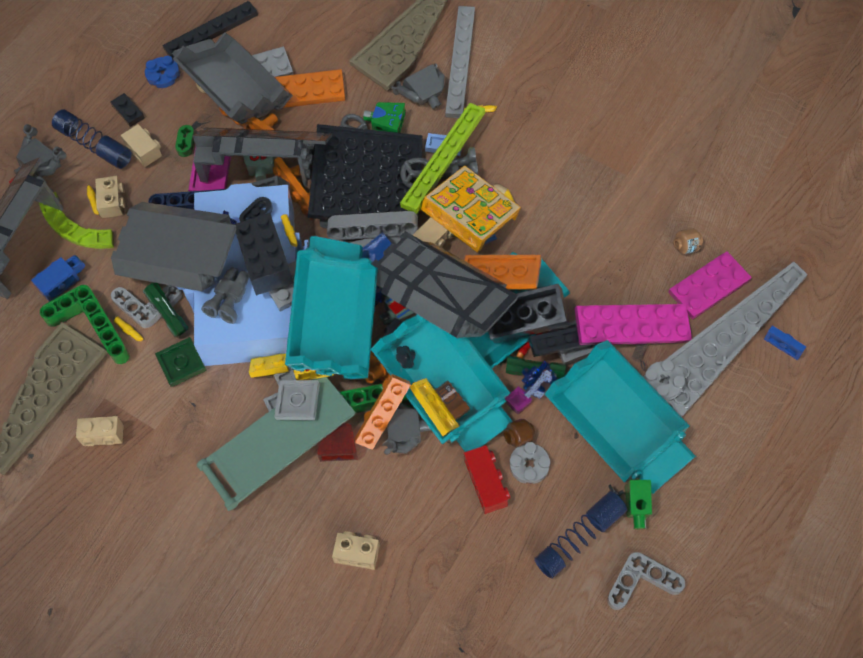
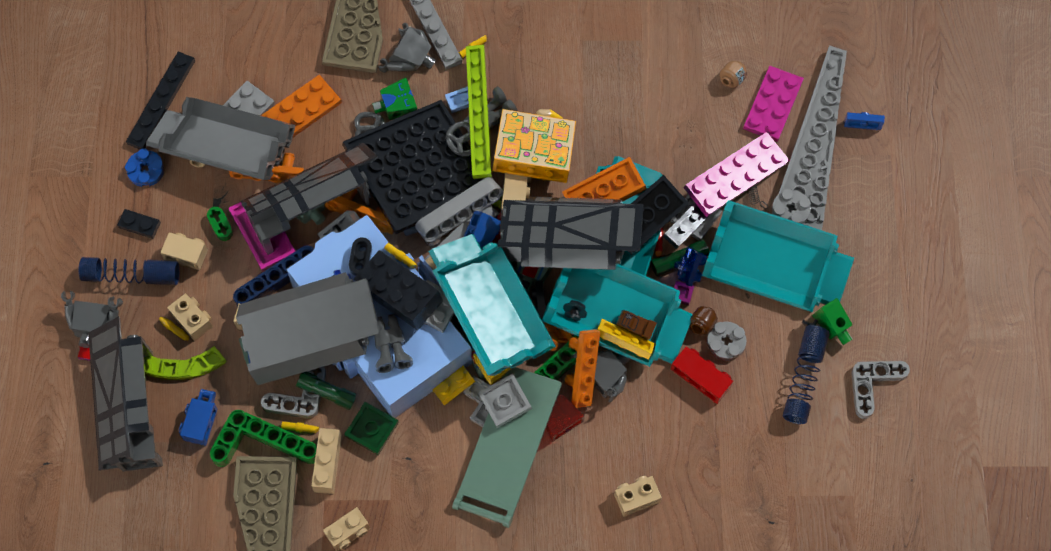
camera: 35 degrees left, 5 degrees up
none -> tan brick [312,428,342,494]

